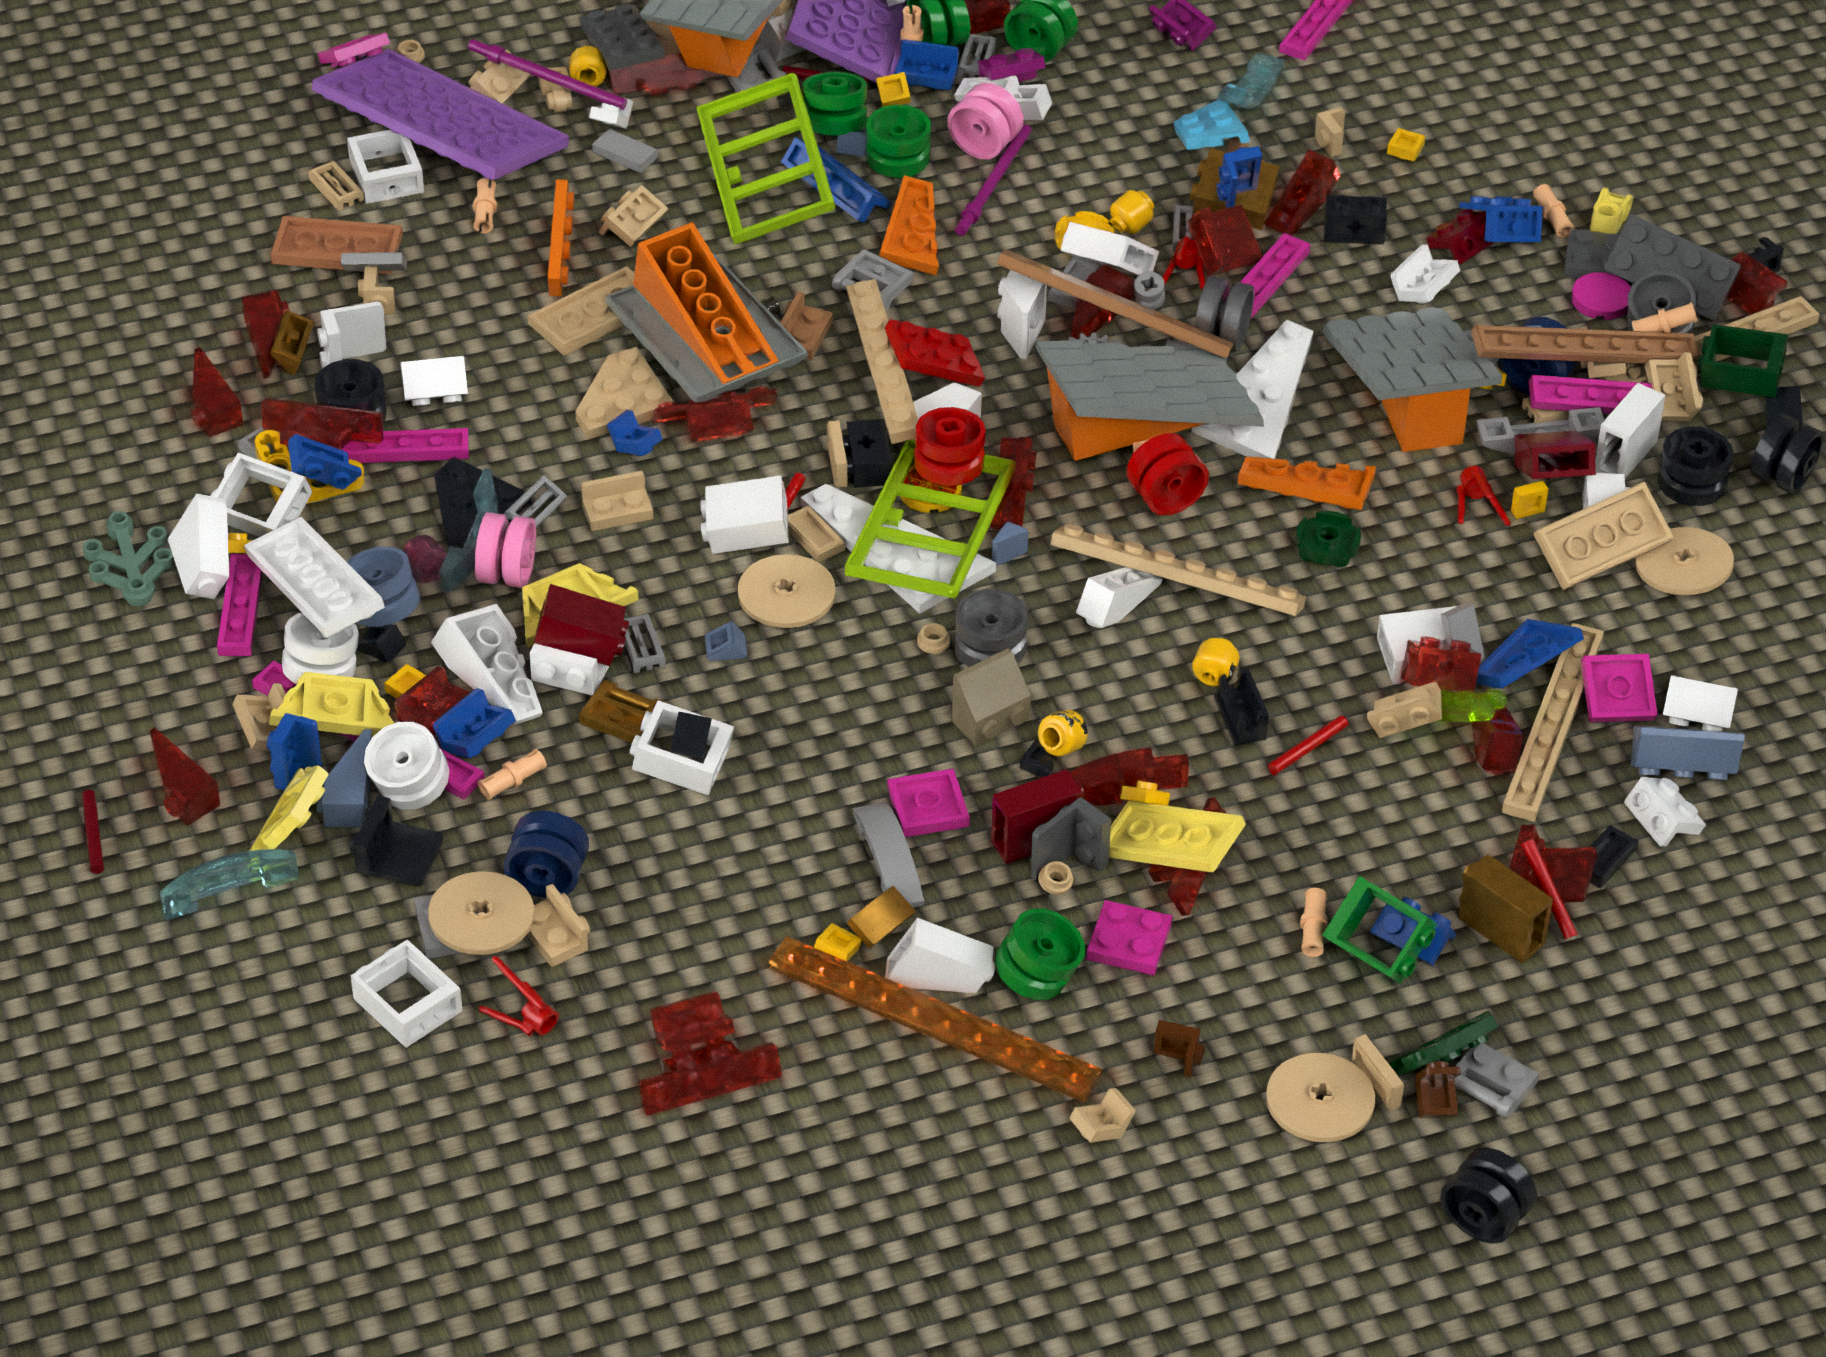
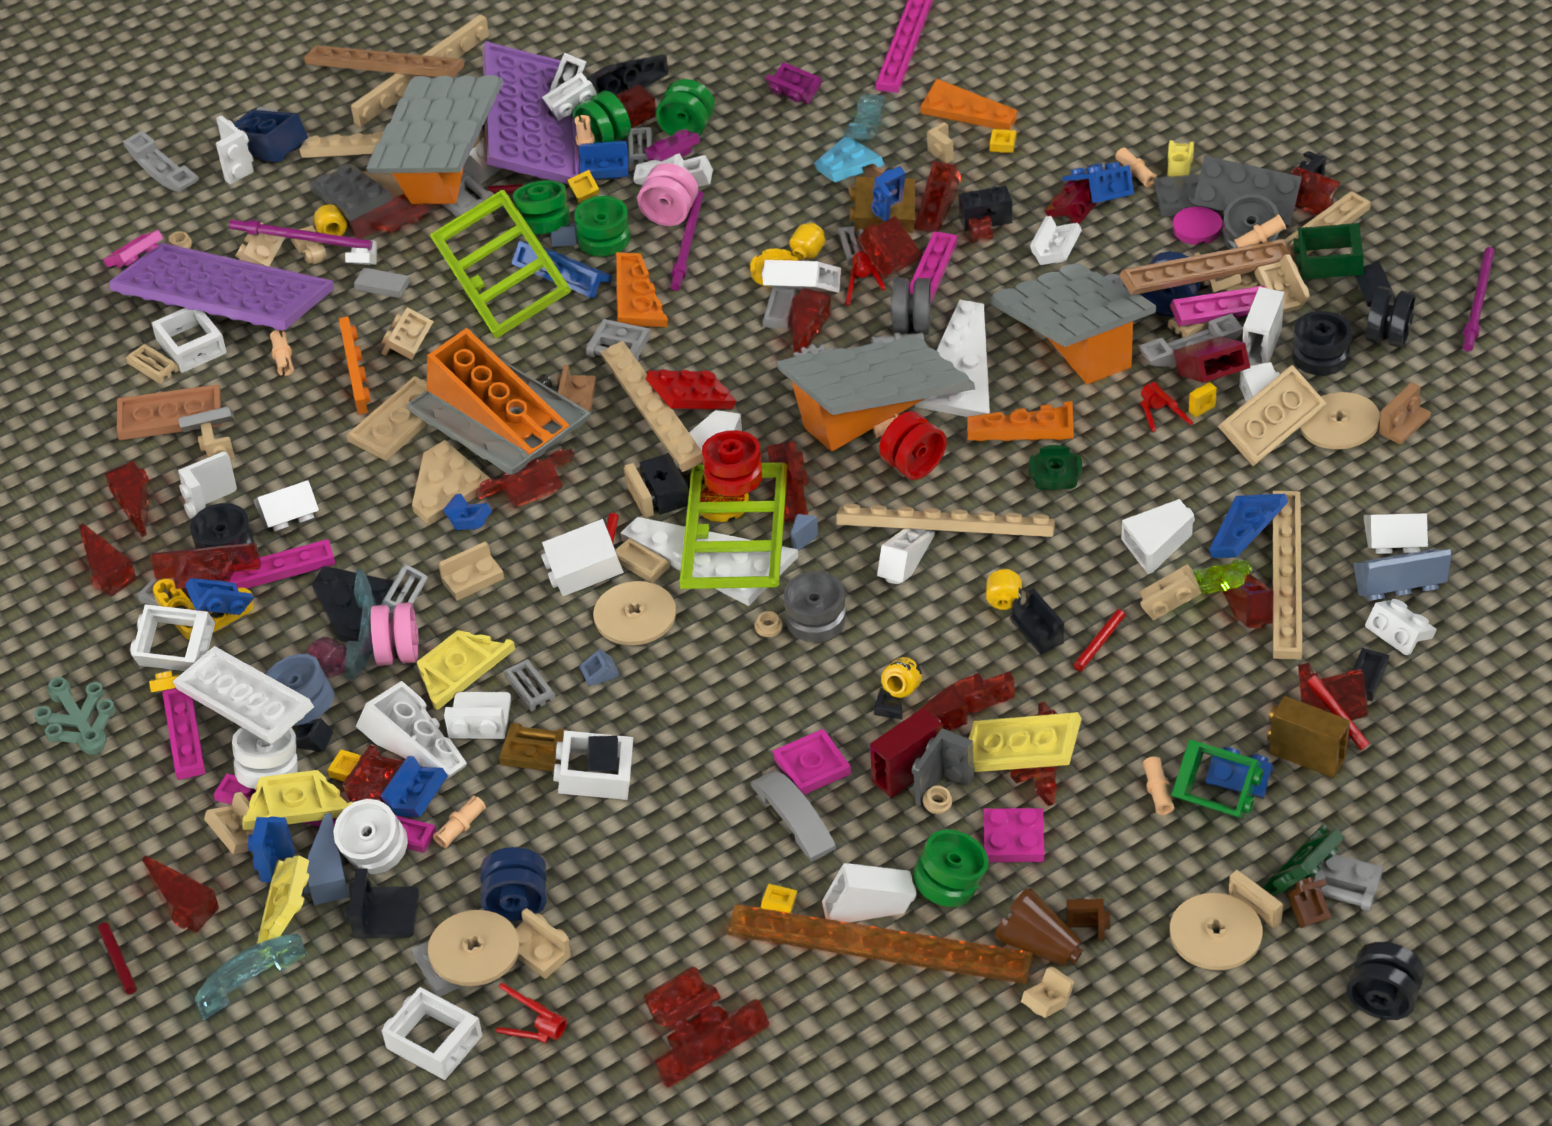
camera: 10 degrees left, 0 degrees up
white slope [168,493,229,599] -> none
pearl gold slope [270,310,315,376] -> none
dark red brick [534,584,629,666] -> none
pearl gold slope [847,885,916,949] -> none
dark tan slope [952,648,1031,746] -> none
medium nougat tile [997,249,1234,358] -> none
white slope [997,270,1047,359] -> none
yellow plate [1120,781,1170,806] -> none
light grey wheel [1134,272,1165,310] -> none
clear red brick [1401,636,1481,693] -> none
light grey tile [1441,602,1485,676] -> none
dark pink plate [1581,653,1658,723] -> none
none -> orange wing [921,79,1018,130]
none -> clear red wheel [969,215,993,243]
none -> reddish brown cone [995,888,1083,967]
none -> medium nougat bracket [1379,382,1431,444]

